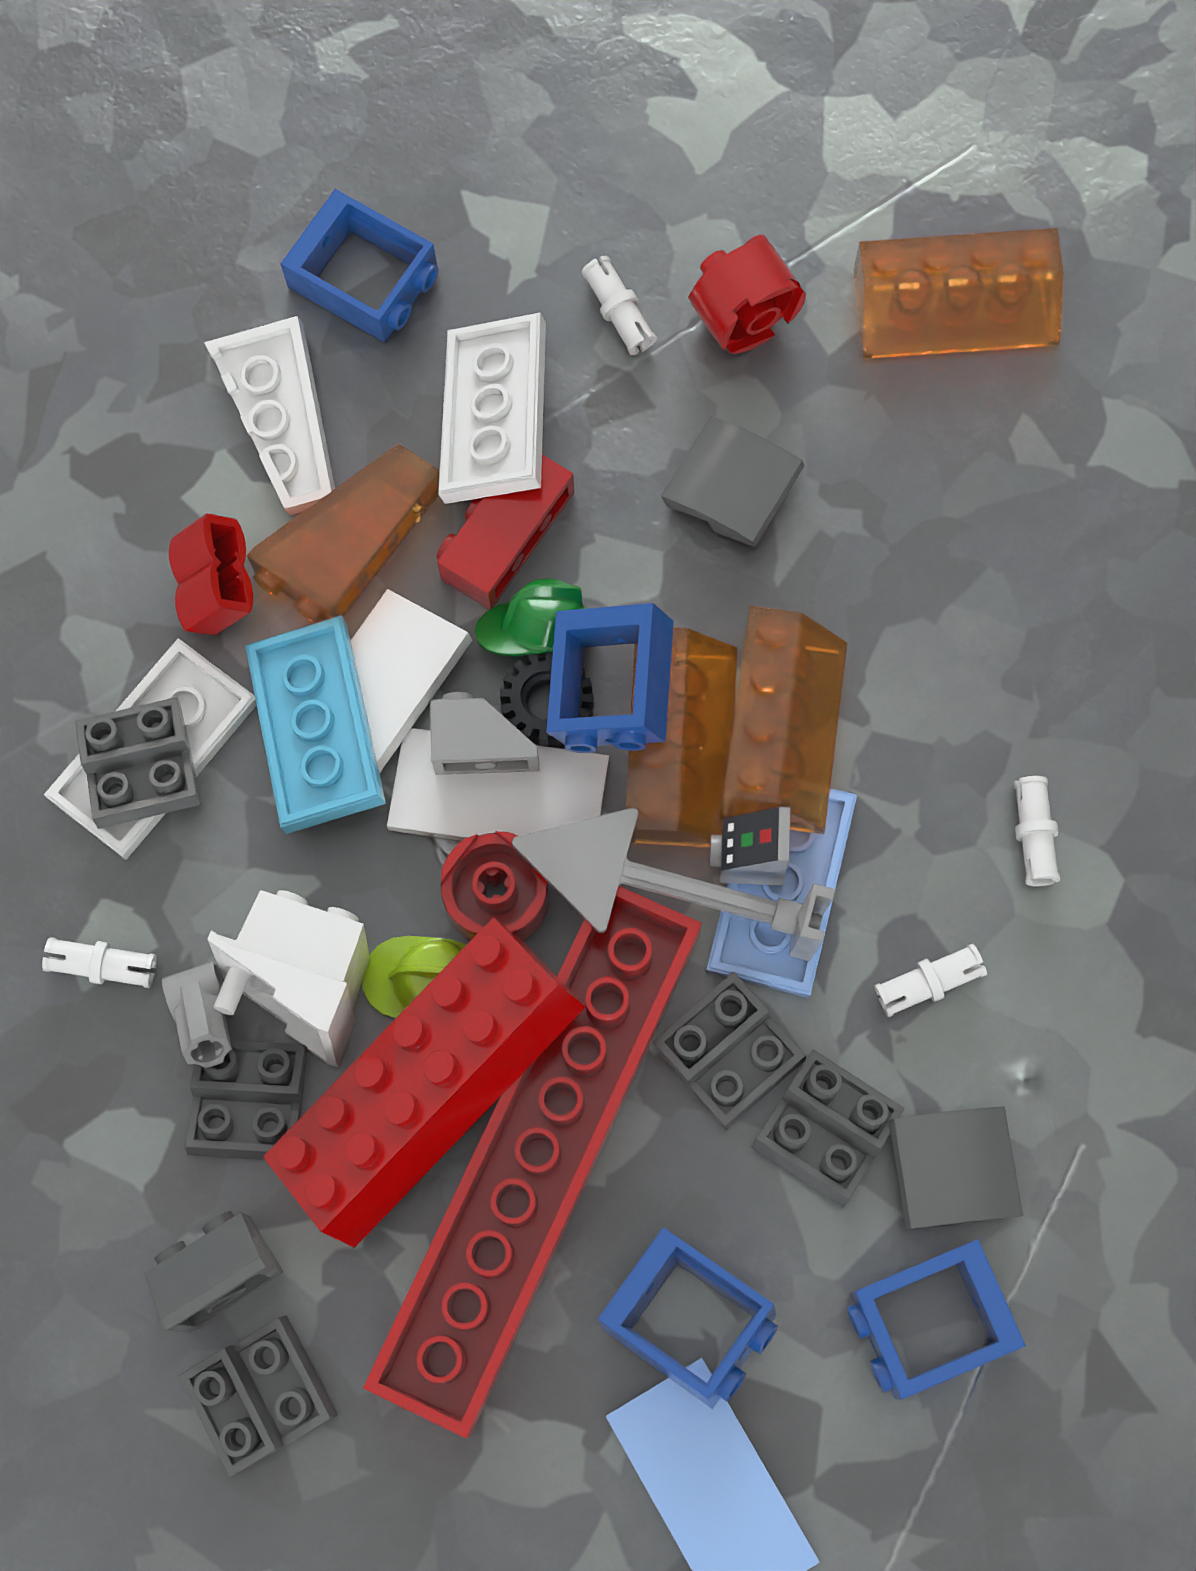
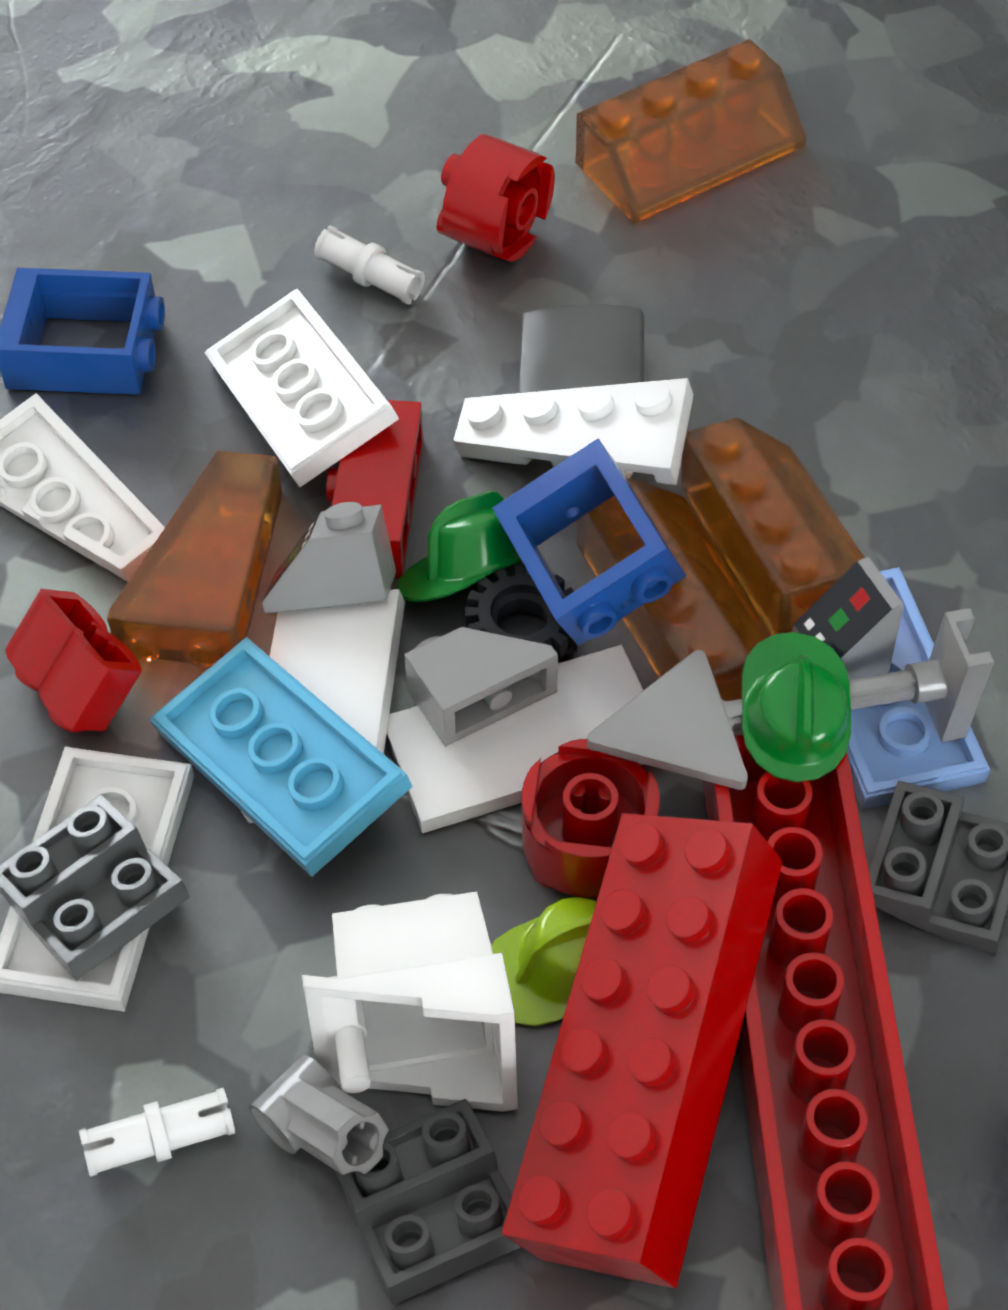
camera: 30 degrees left, 20 degrees down
none -> light grey slope [262,502,396,613]
none -> white wing [453,378,694,485]
none -> green piece [742,632,851,782]

